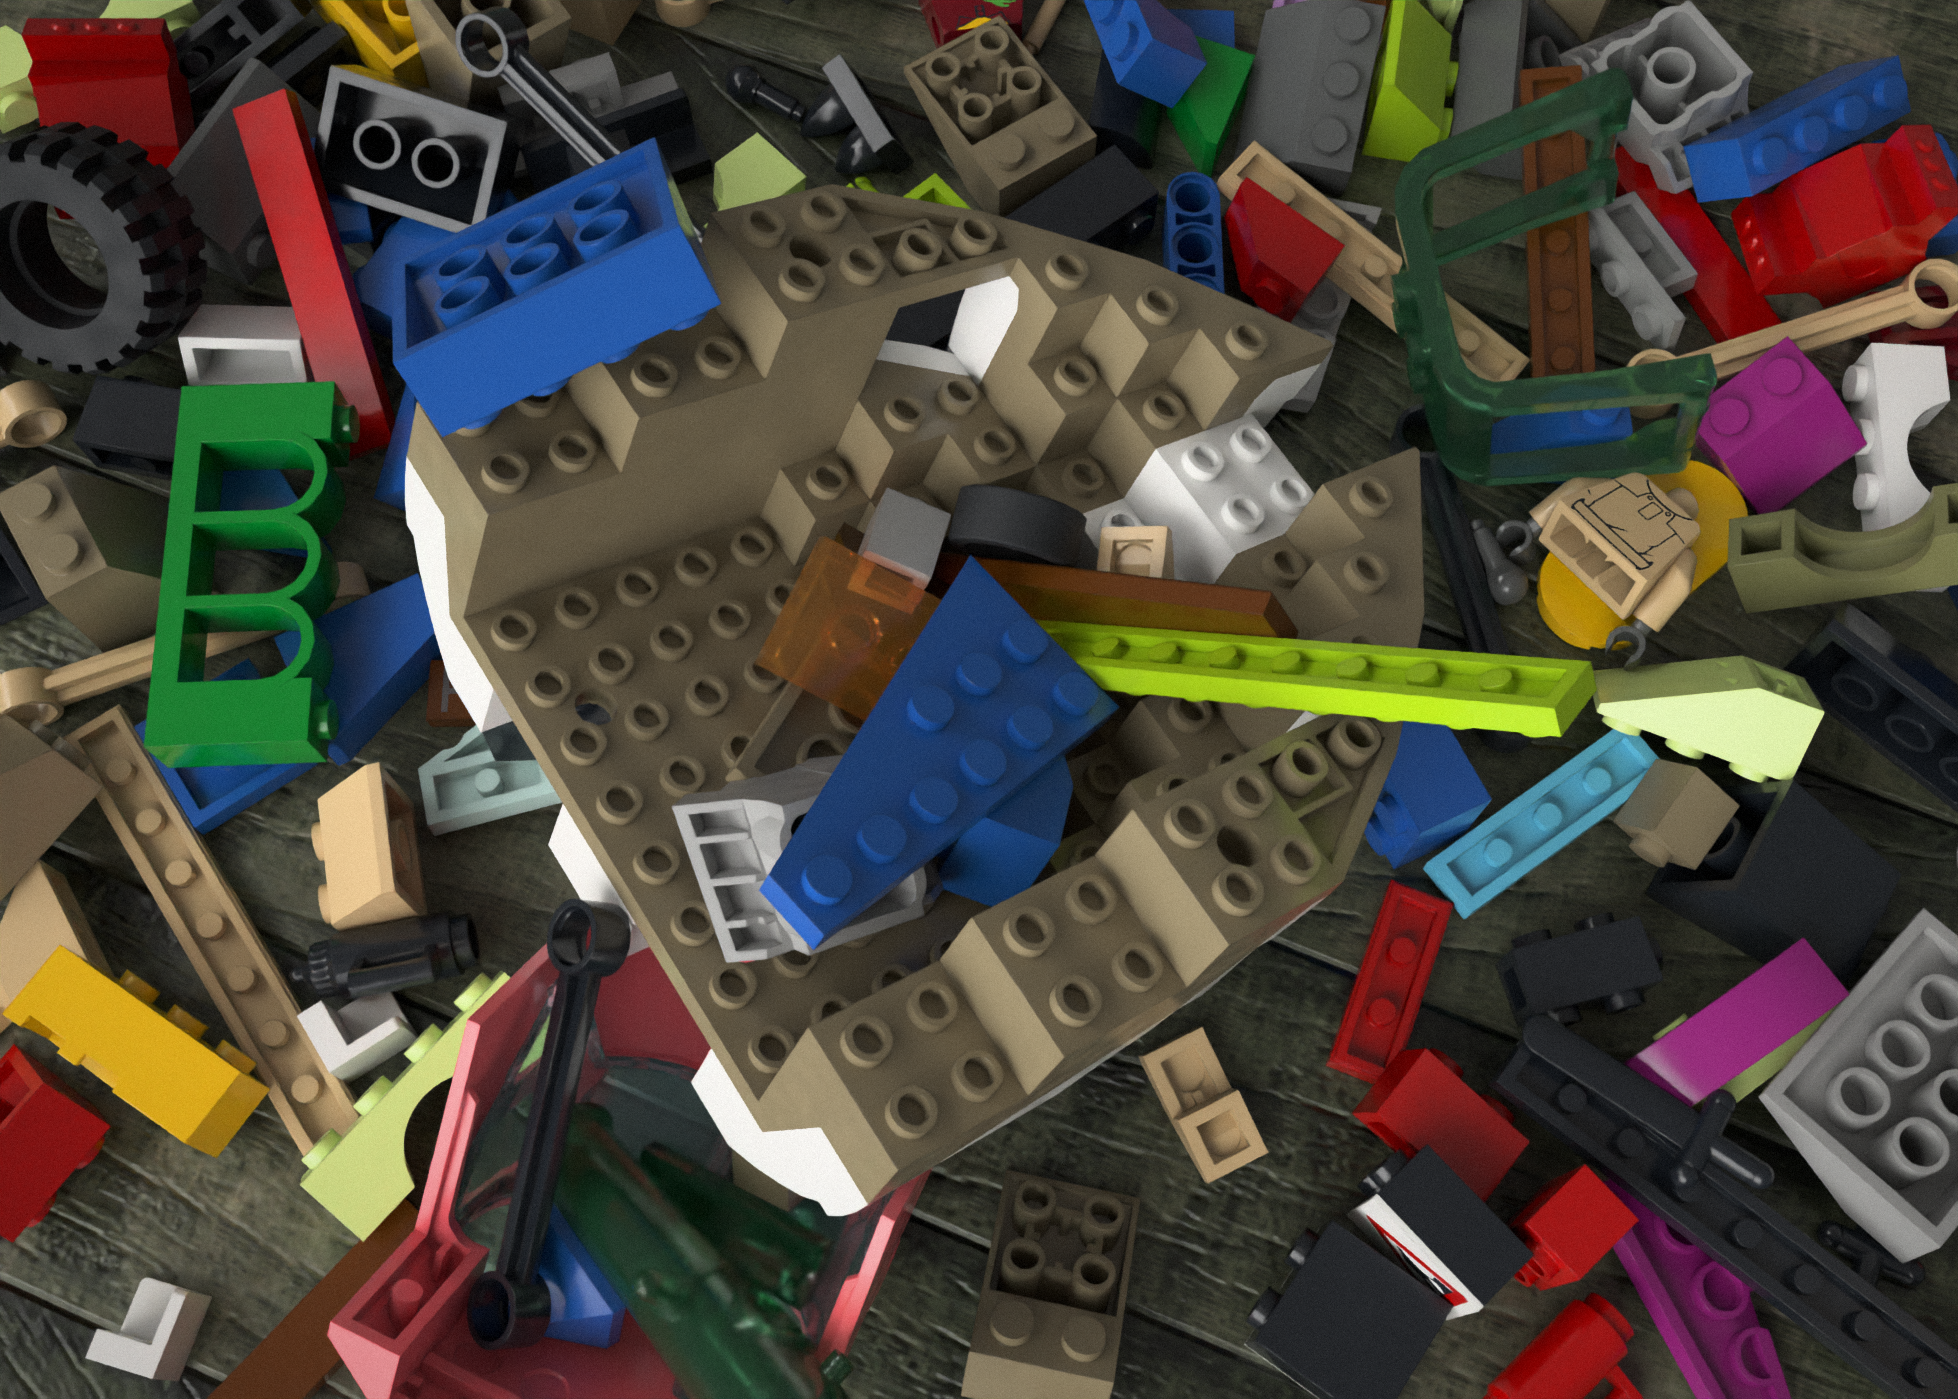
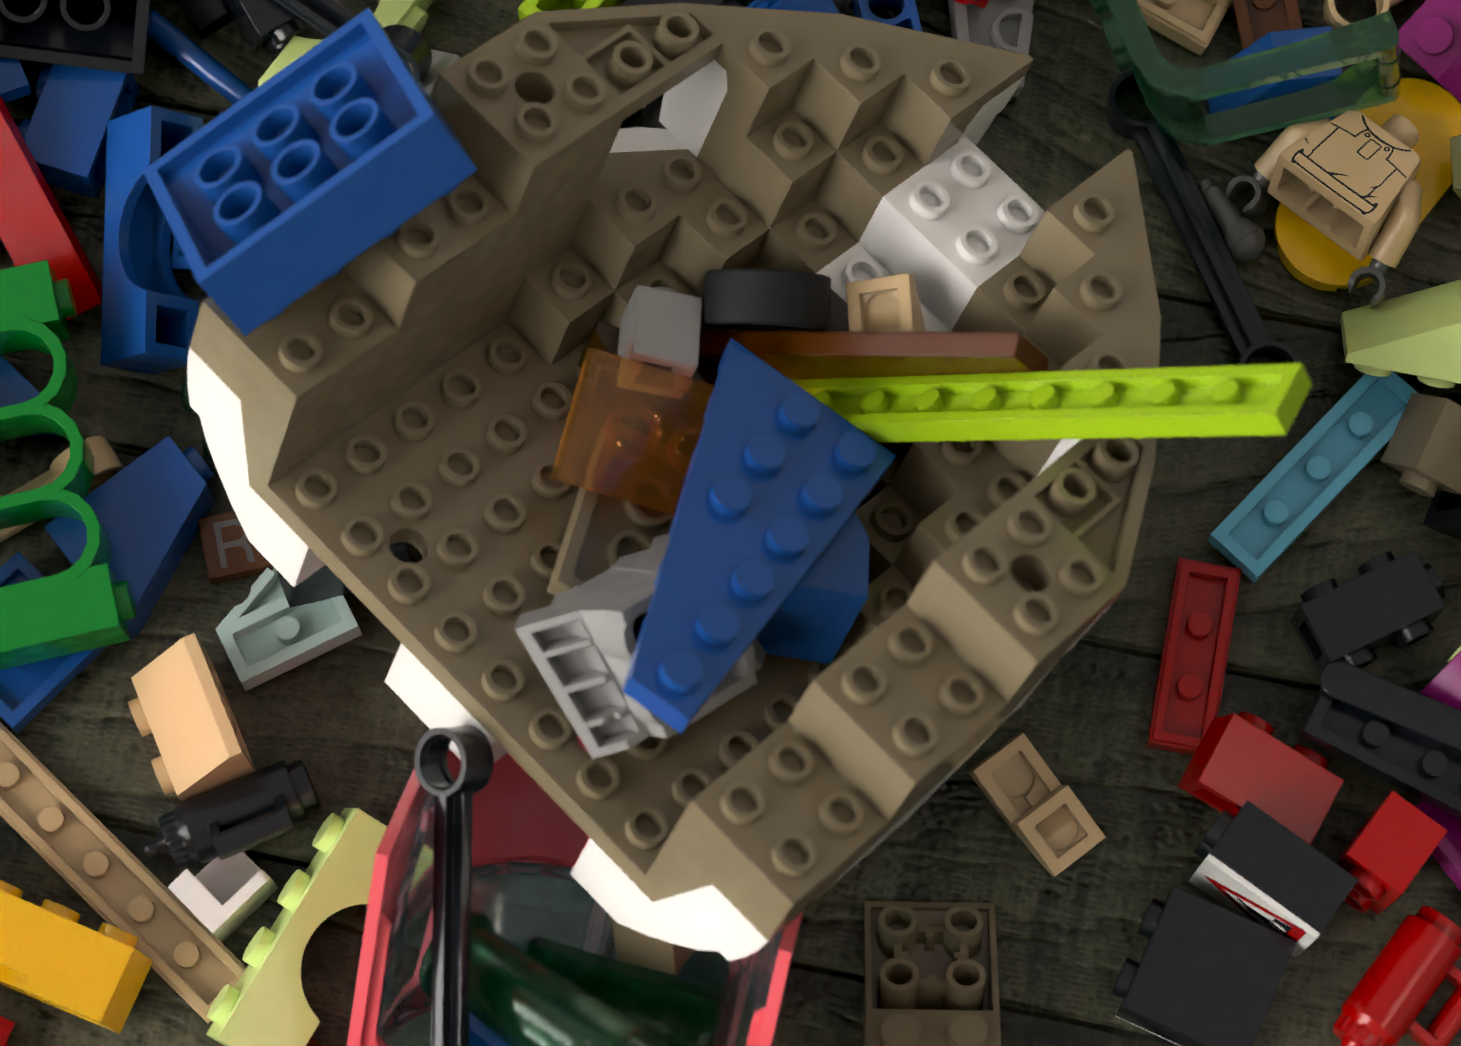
camera: 10 degrees left, 5 degrees up
blue slope [1364,721,1492,870] -> none

